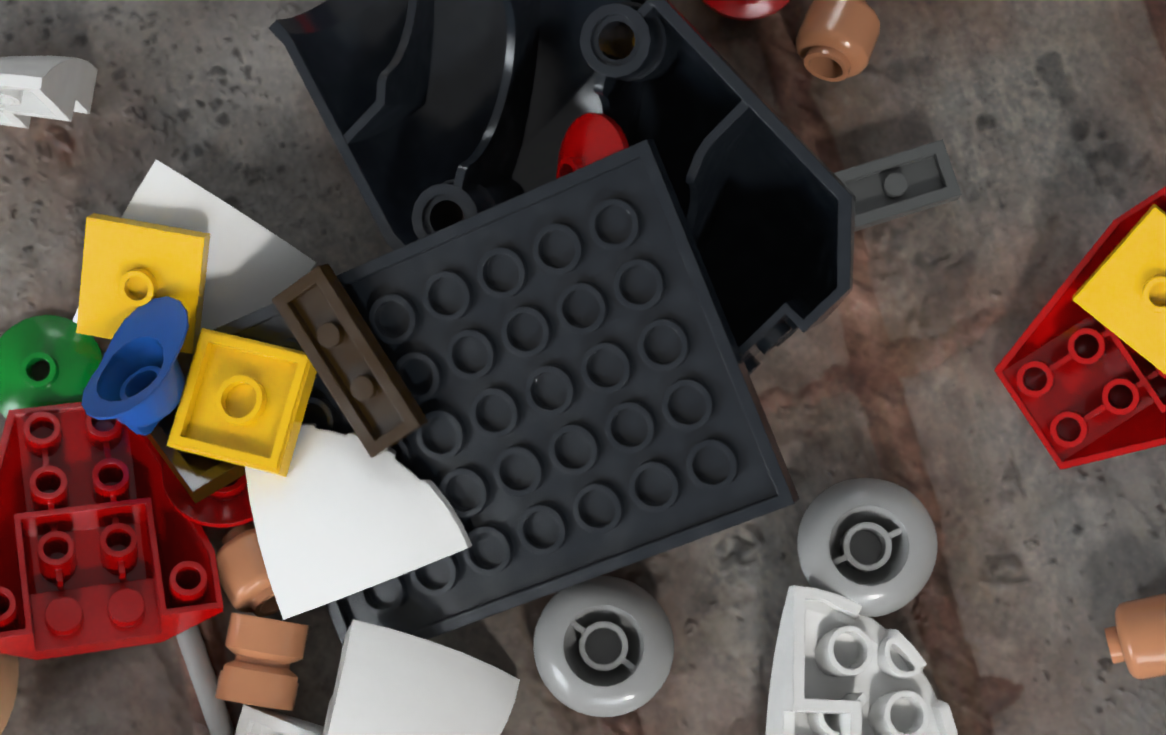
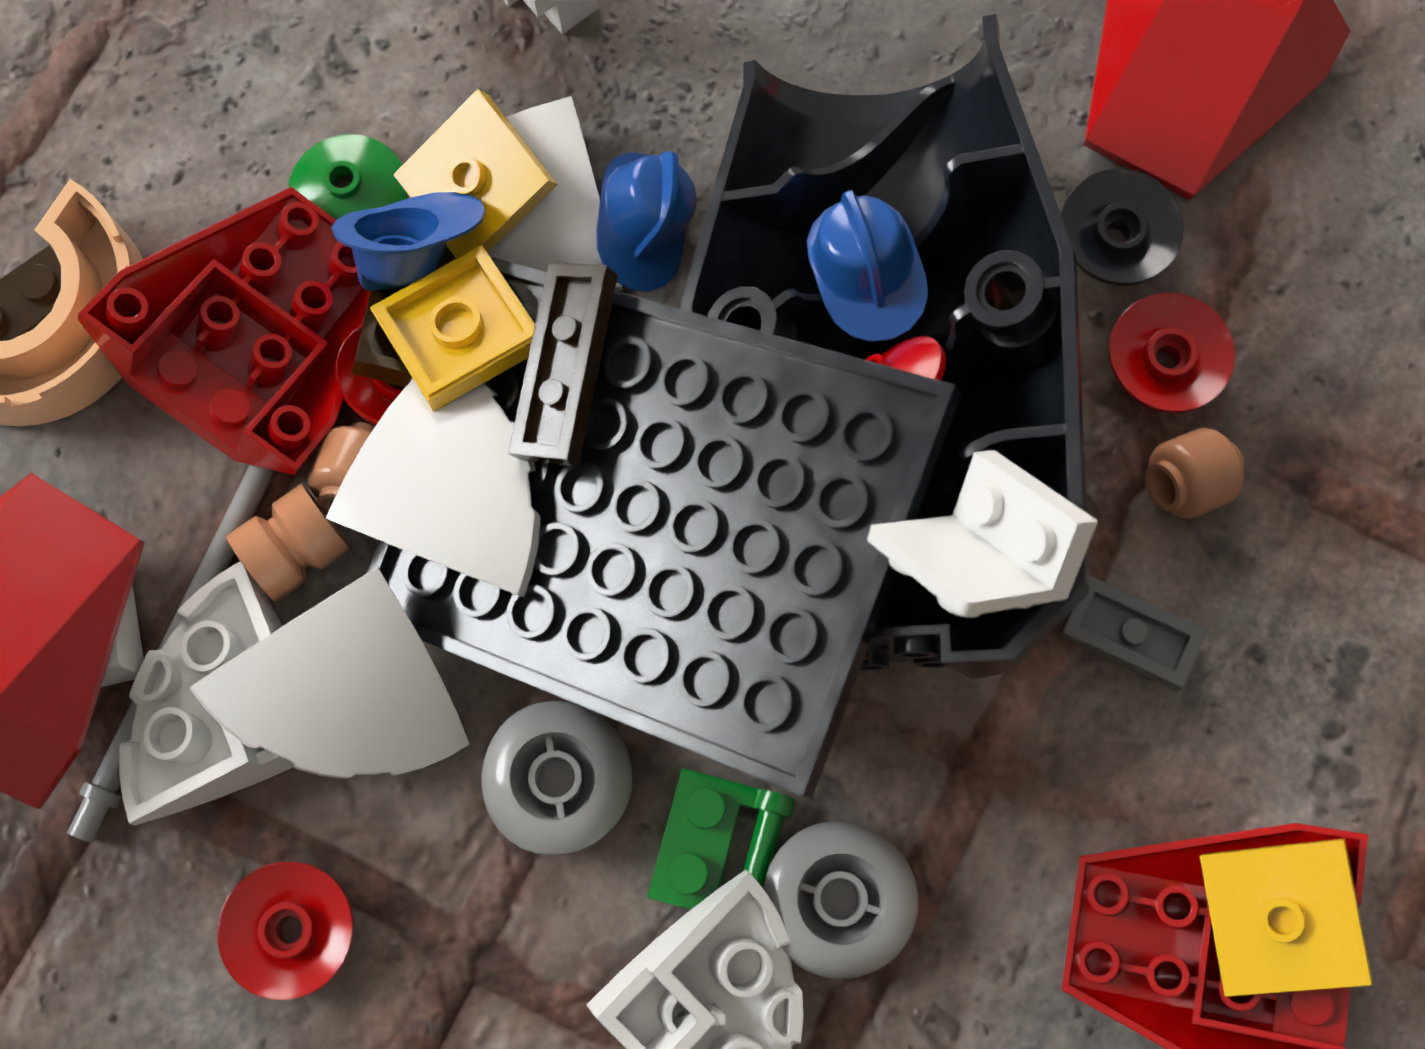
camera: 40 degrees right, 5 degrees down
none -> blue piece [596,151,697,292]
none -> green plate [647,768,796,910]
none -> blue piece [807,190,928,342]
none -> white bracket [867,450,1098,617]

